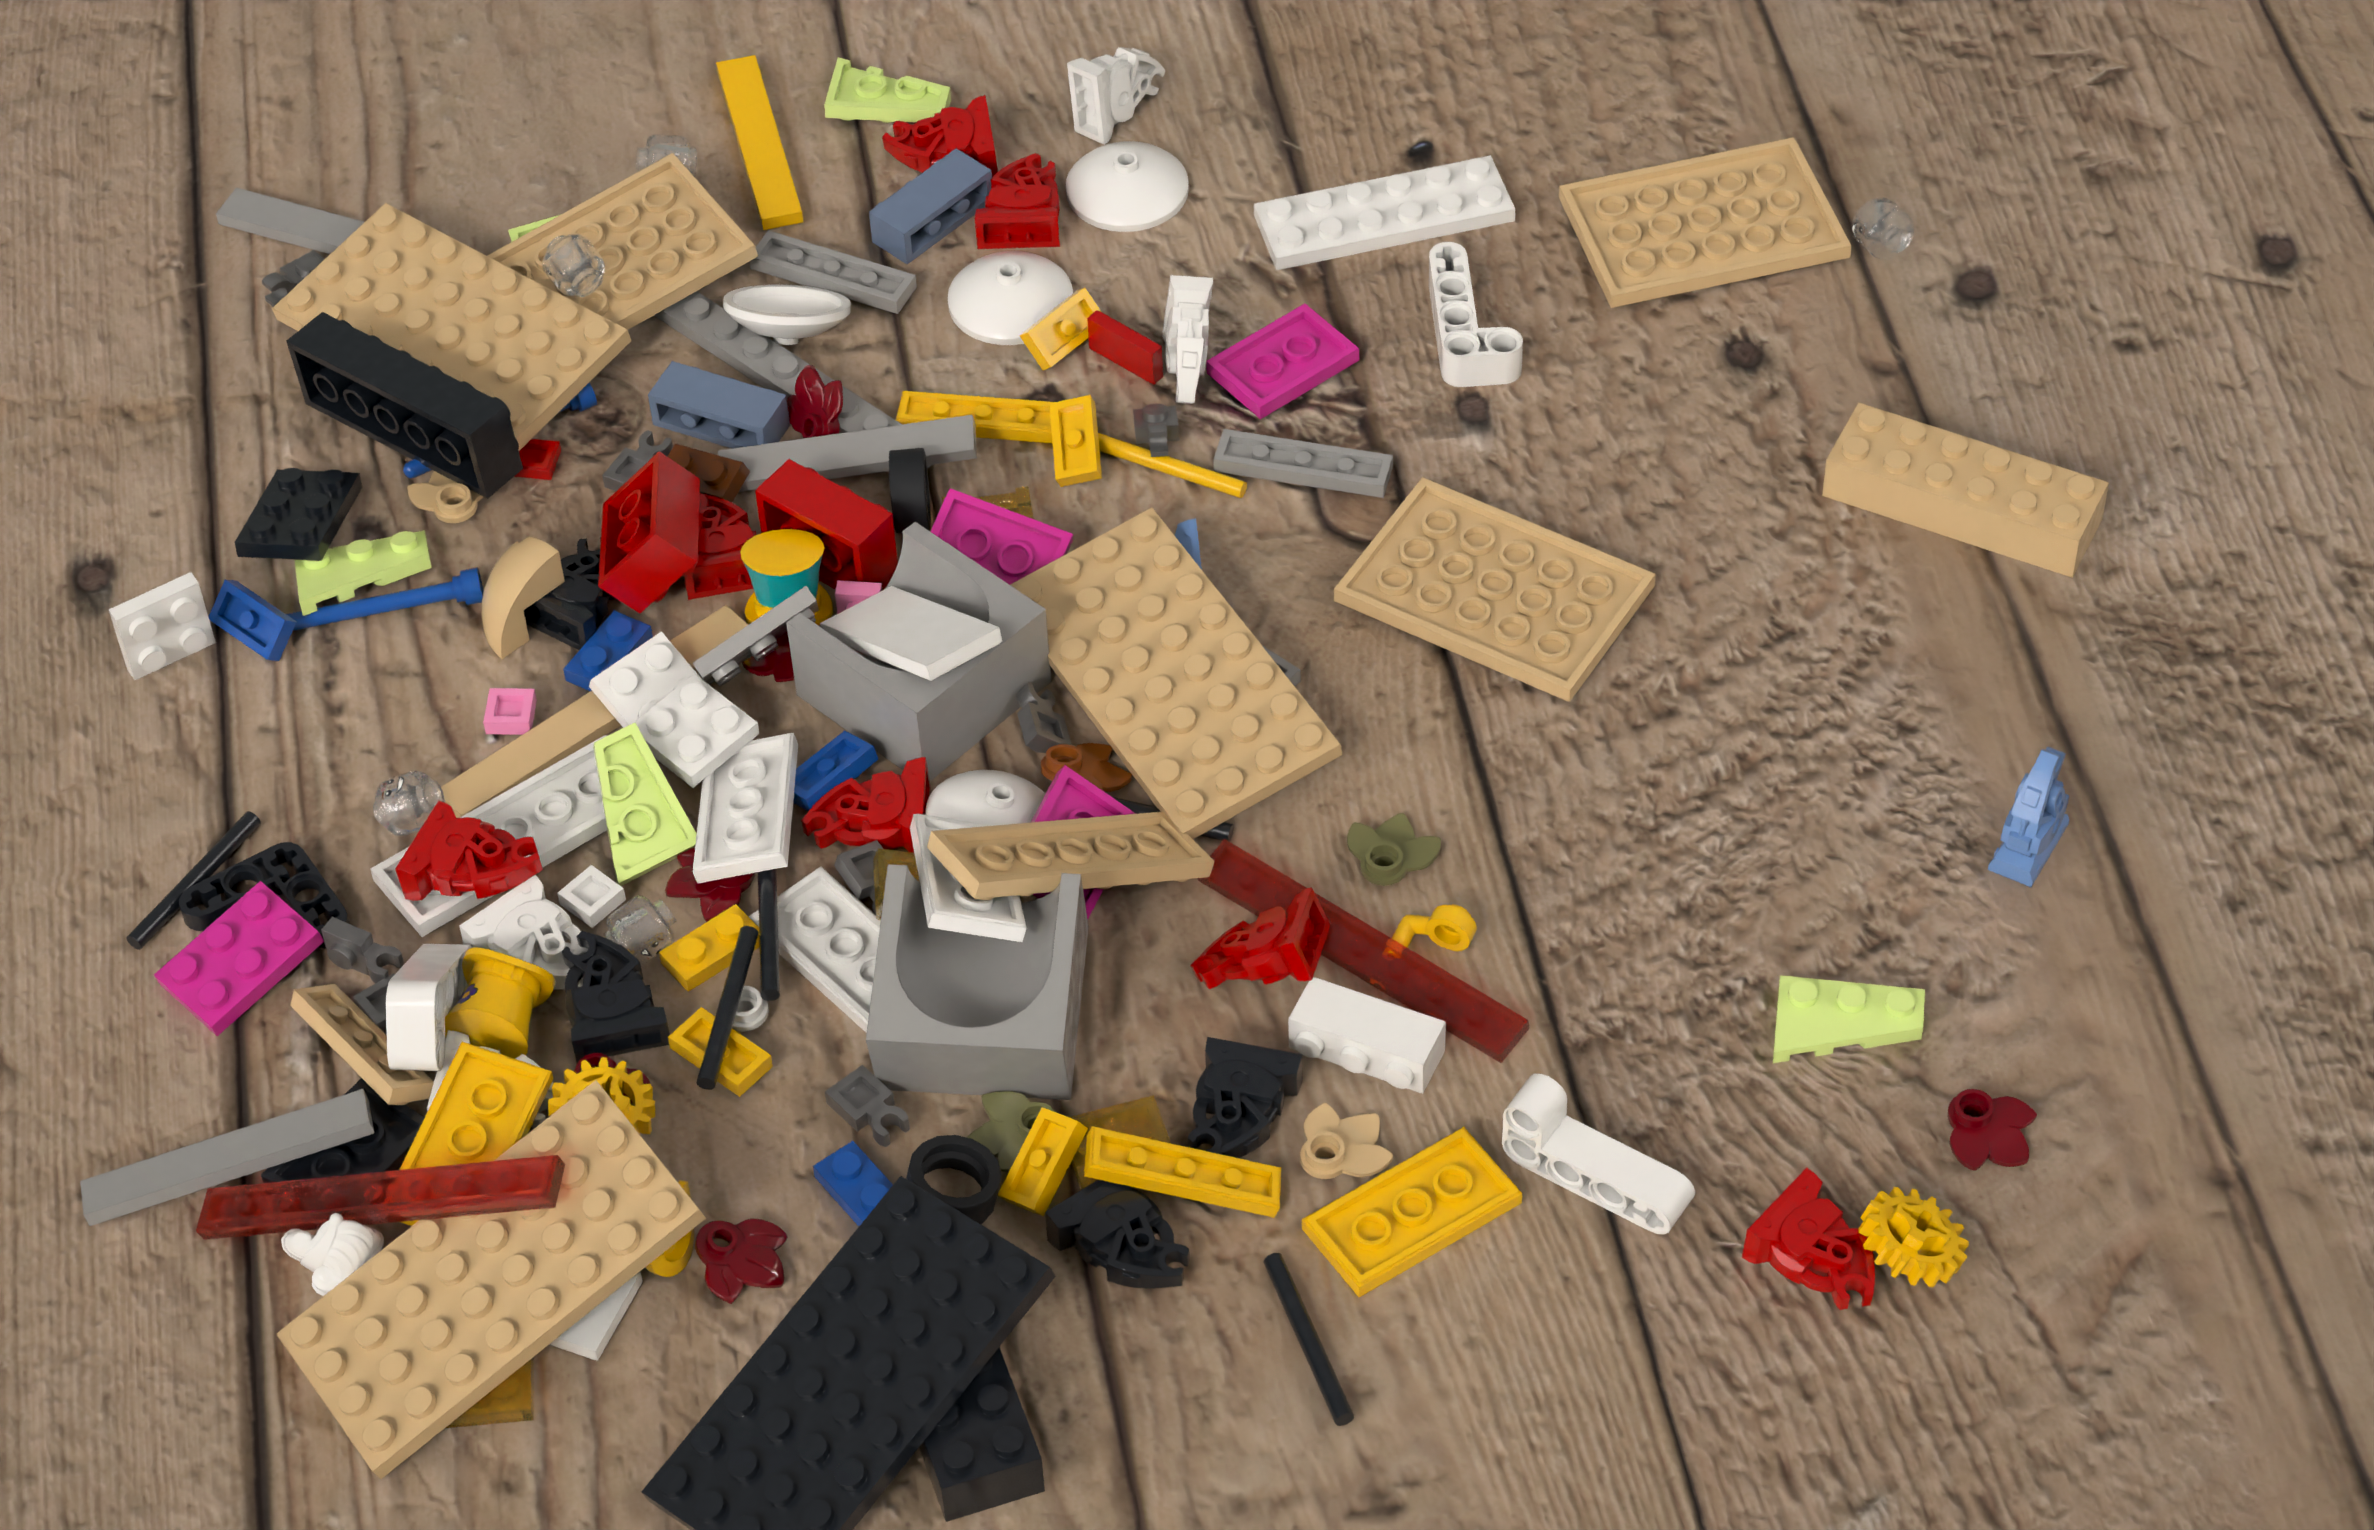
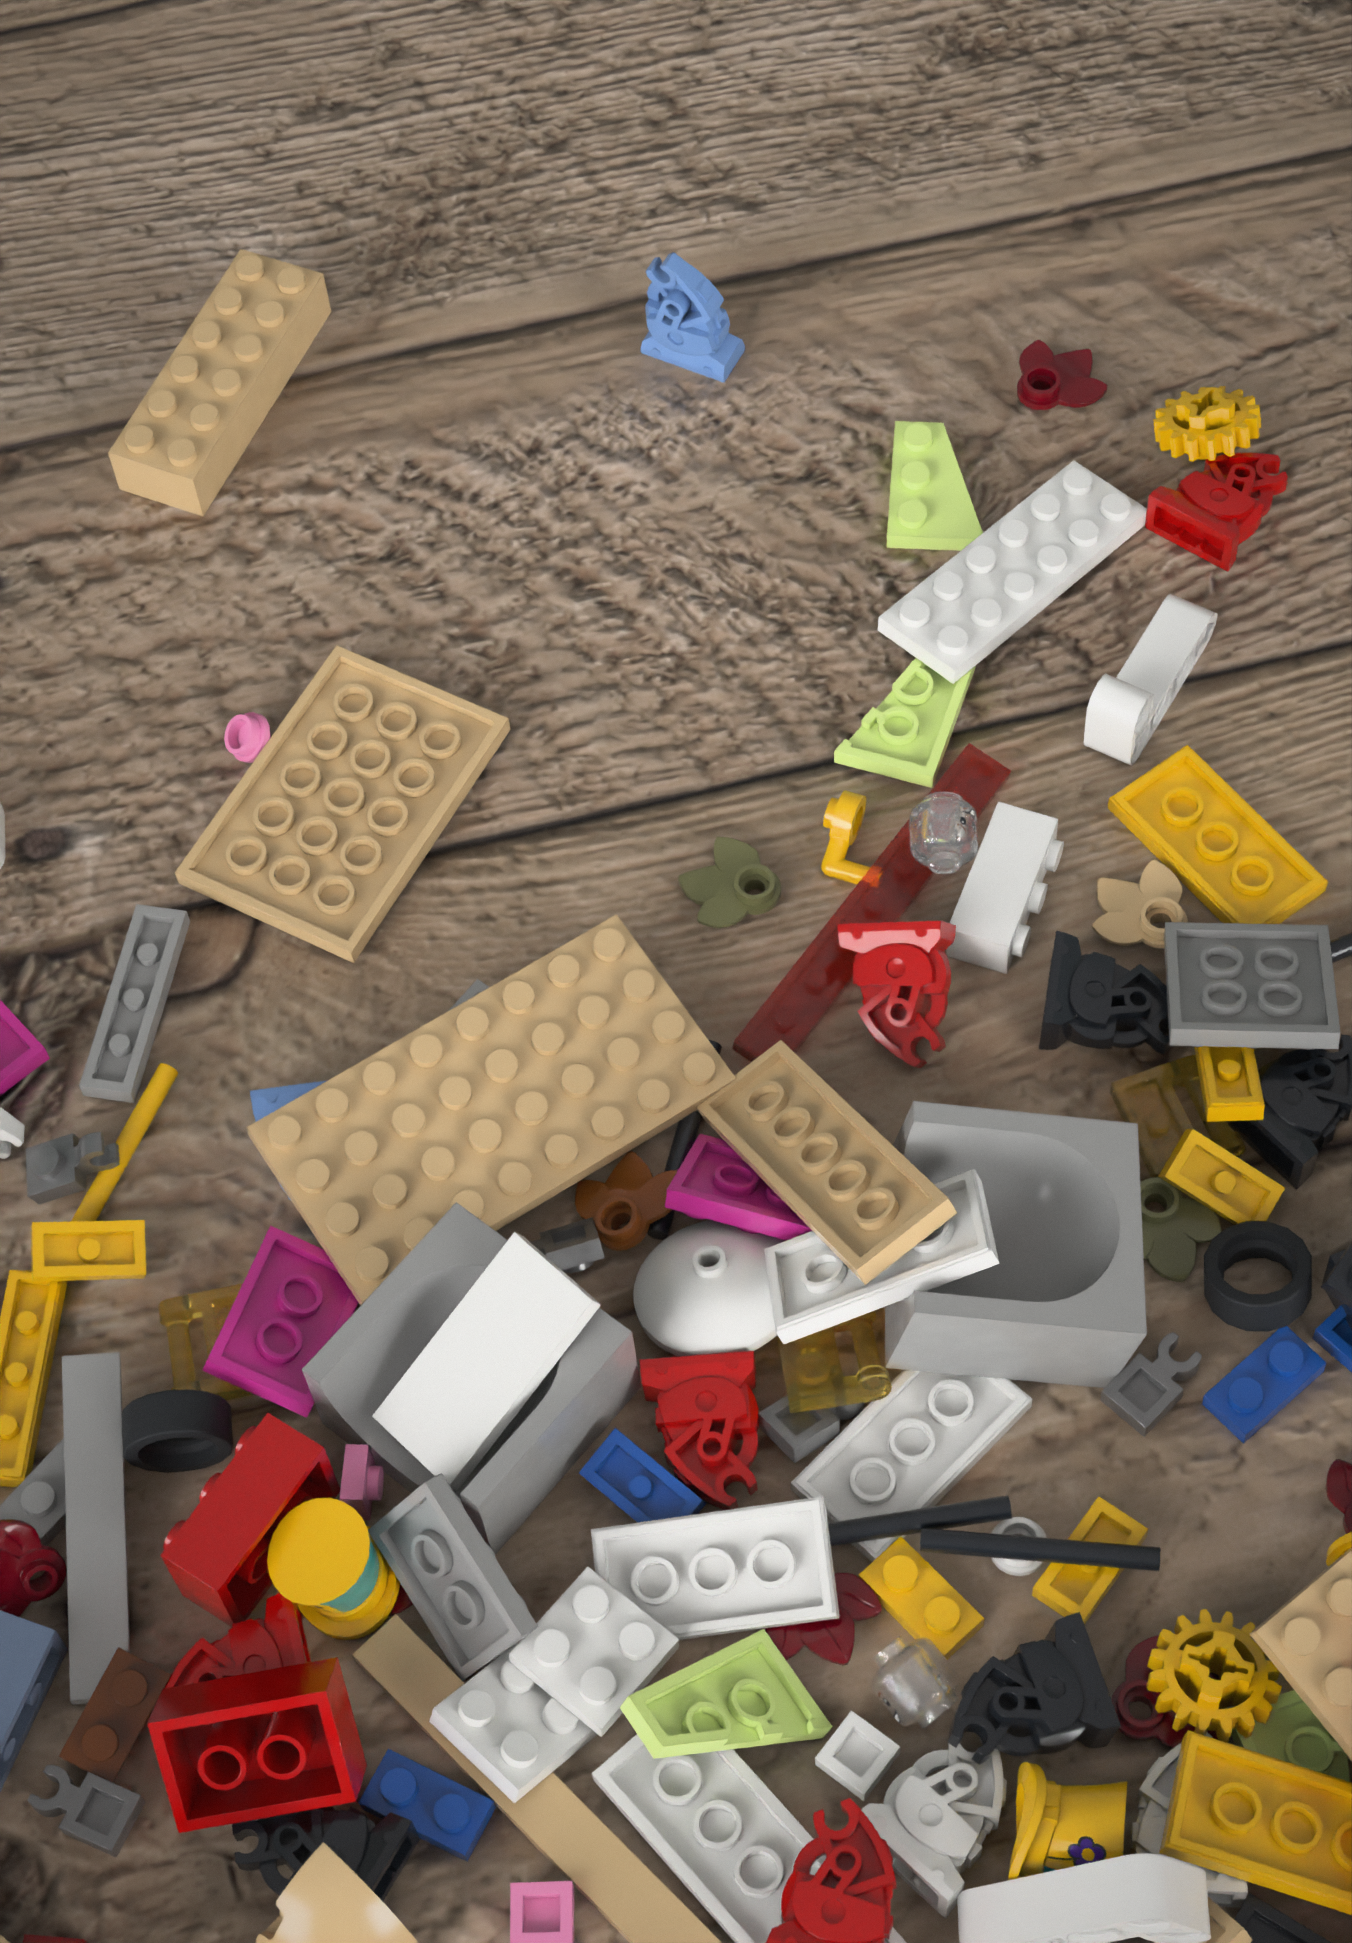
camera: 90 degrees left, 10 degrees up
none -> bright pink plate [224,712,271,763]
none -> yellowish green wing [834,658,976,788]
none -> white plate [877,460,1147,684]
none -> clear head [909,792,979,874]
none -> light grey plate [1164,922,1341,1050]

